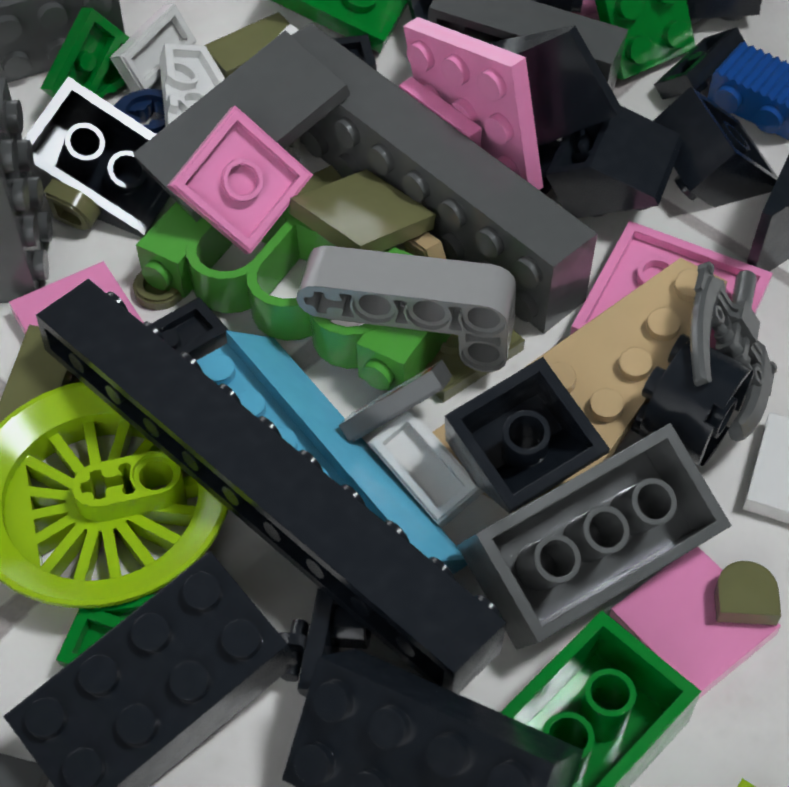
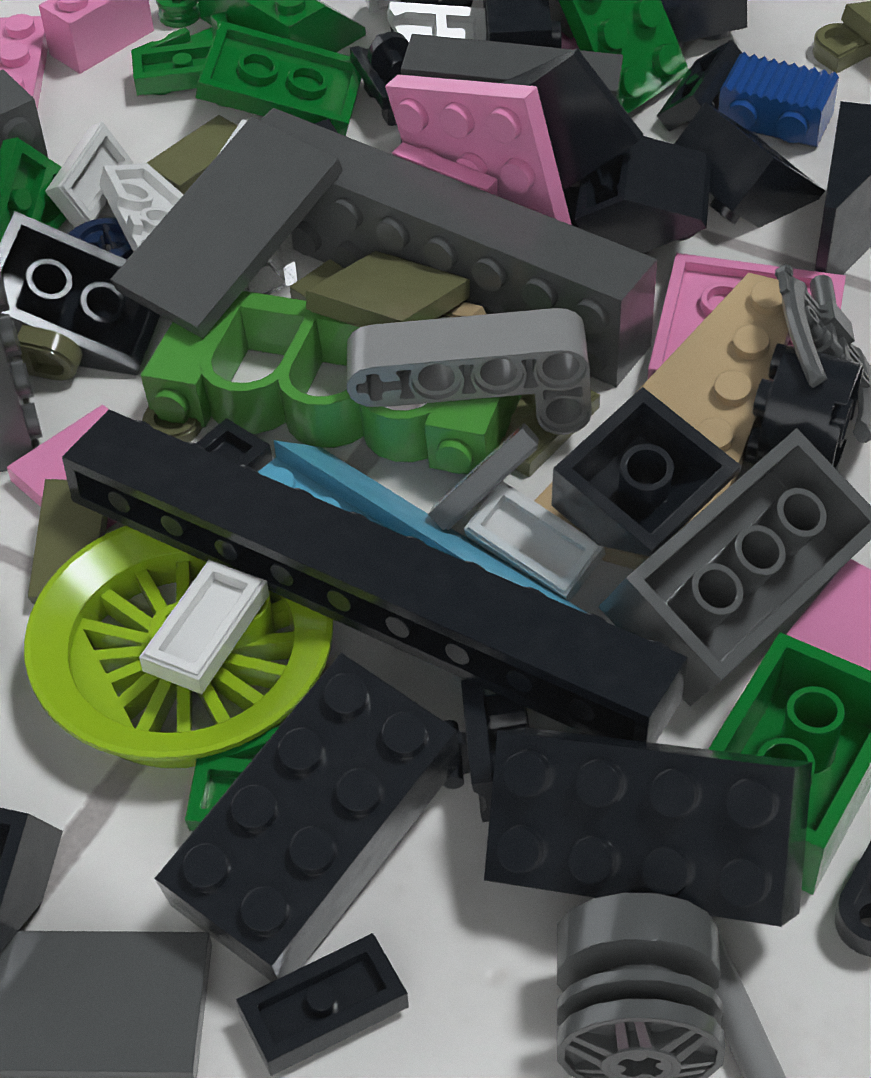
camera: 10 degrees left, 5 degrees down
bright pink tile [166,106,313,254] -> none
none -> white tile [139,560,269,694]

